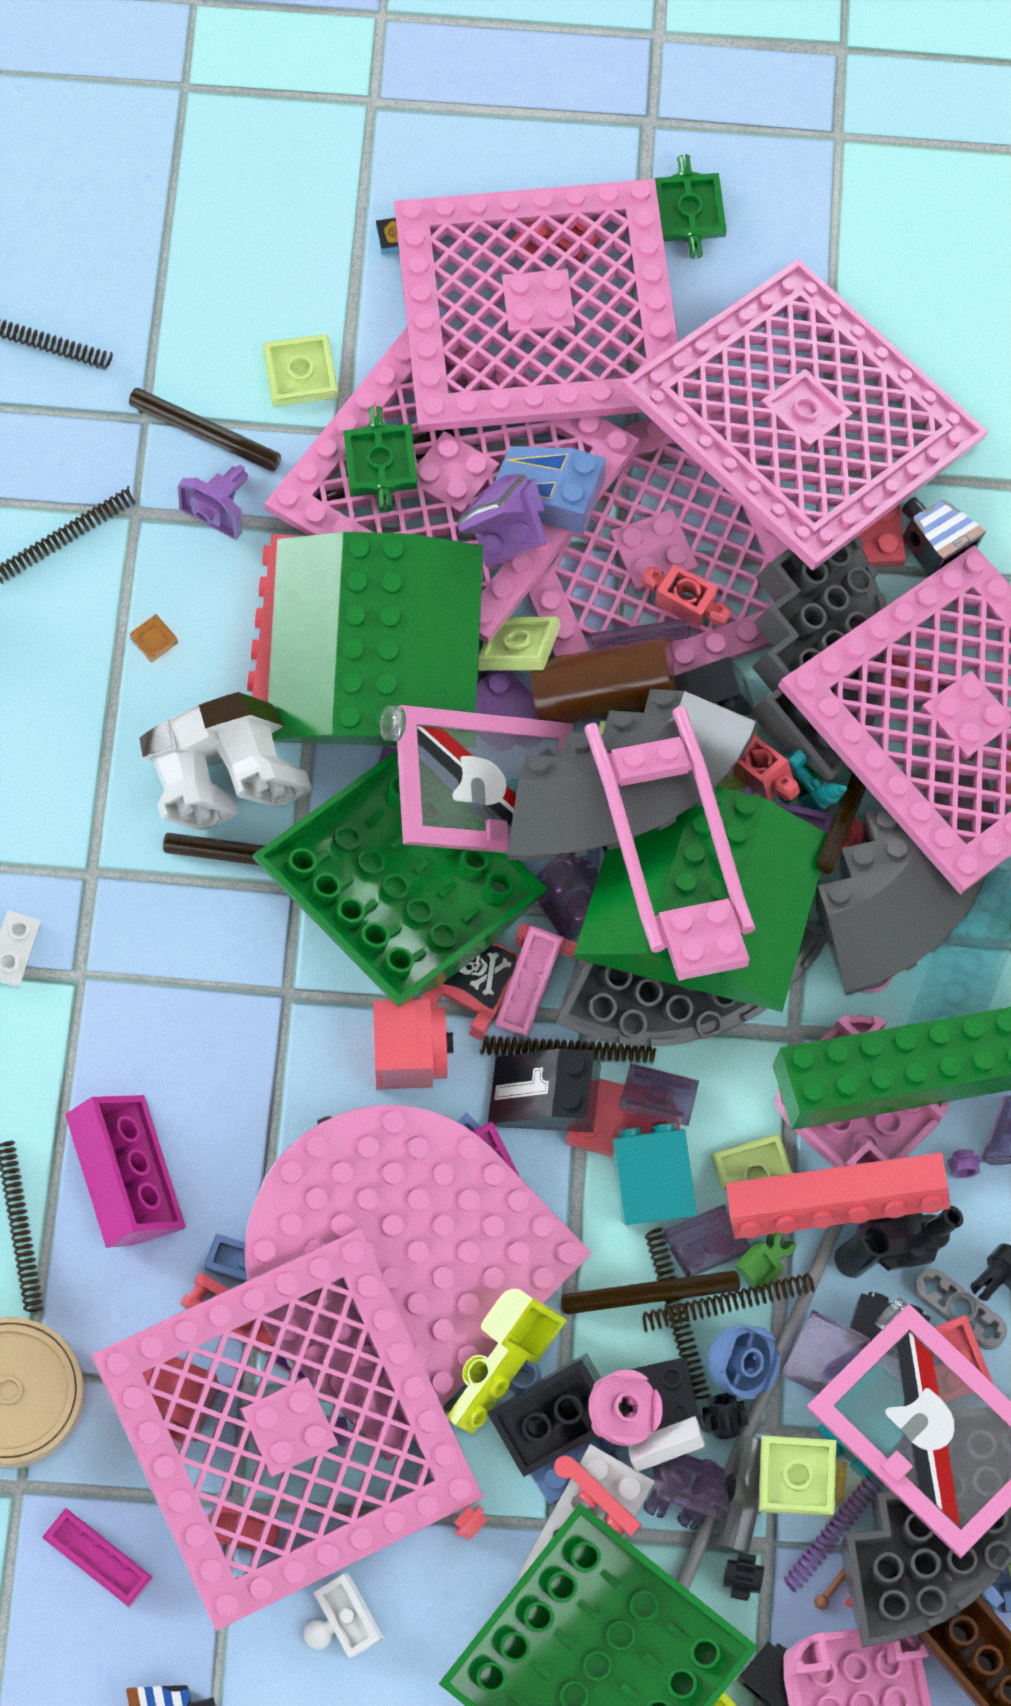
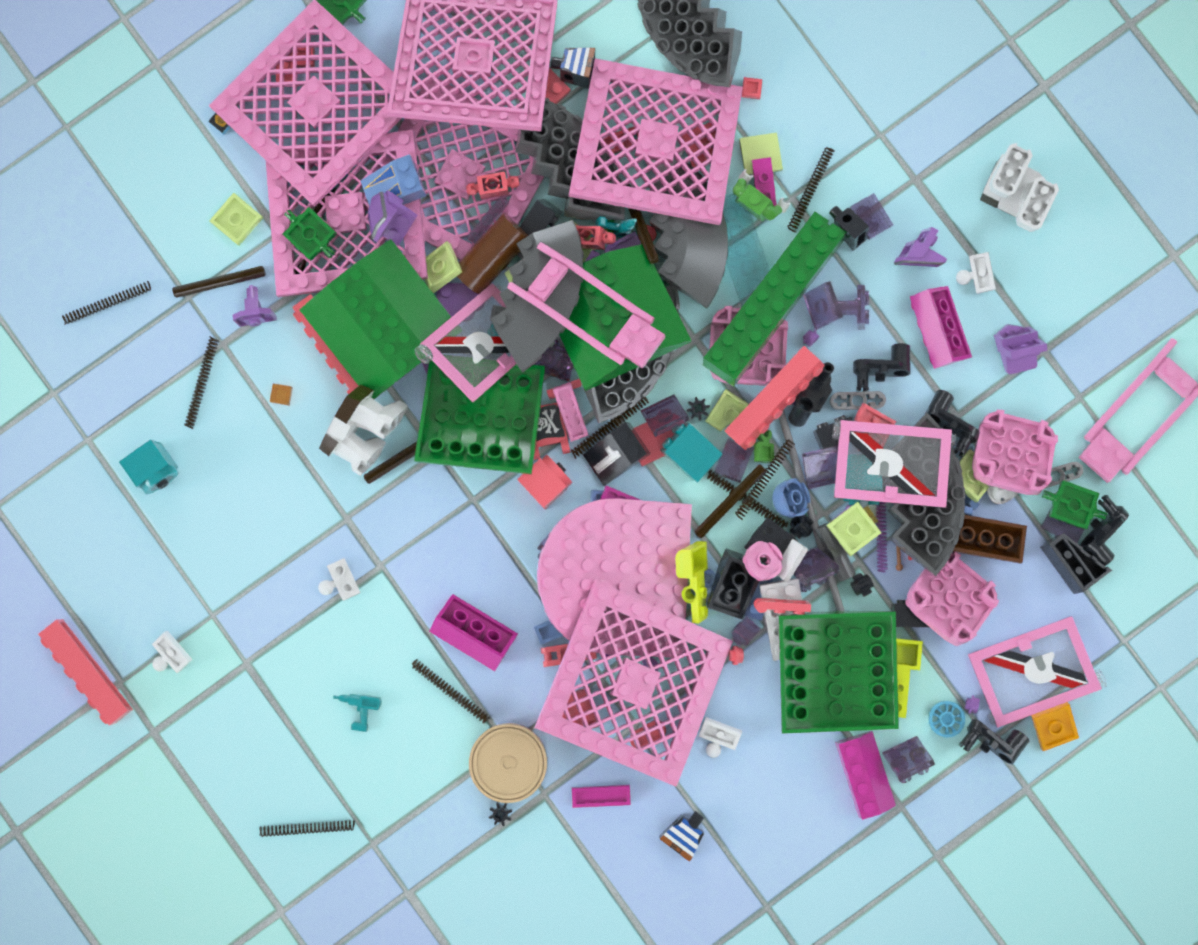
camera: 35 degrees left, 15 degrees up
none -> black gear [686,397,710,421]
none -> clear purple brick [730,616,761,647]

